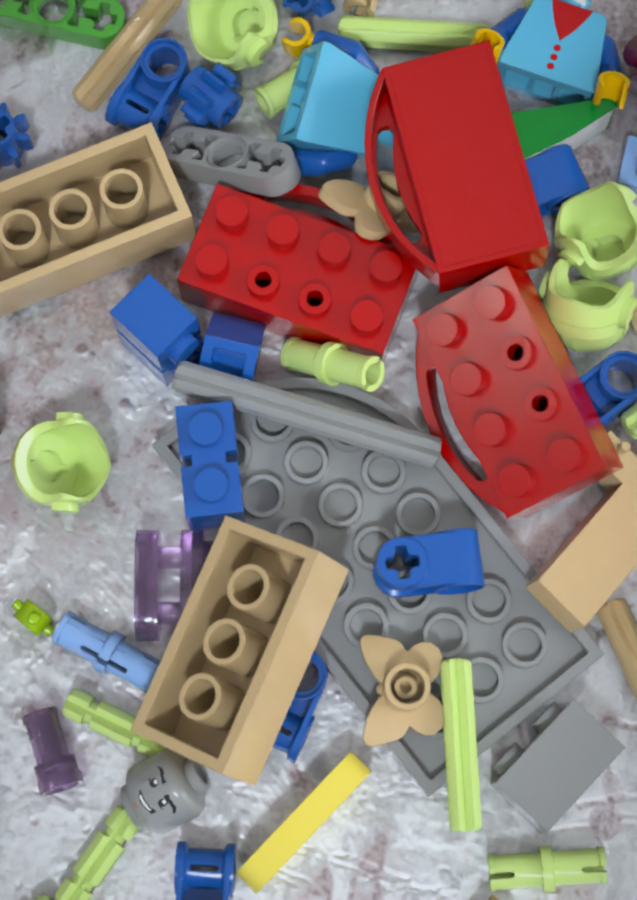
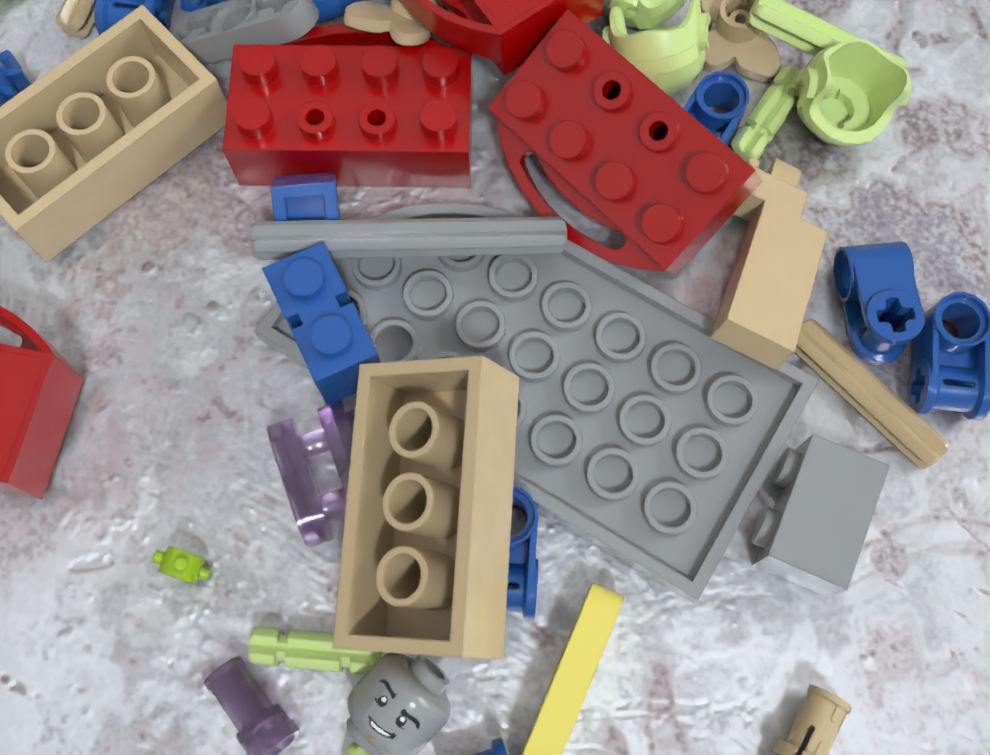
camera: 20 degrees left, 5 degrees down
yellowish green cap [11,412,111,514] -> none
light blue pin [52,611,160,693] -> none
blue piece [109,273,203,387] -> none
yellowish green pin [280,337,385,392] -> none
tan animal [359,635,444,746] -> none
blue piece [373,528,485,598] -> none
yellowish green axle [440,658,482,832] -> none
yellowish green pin [487,845,608,893] -> none

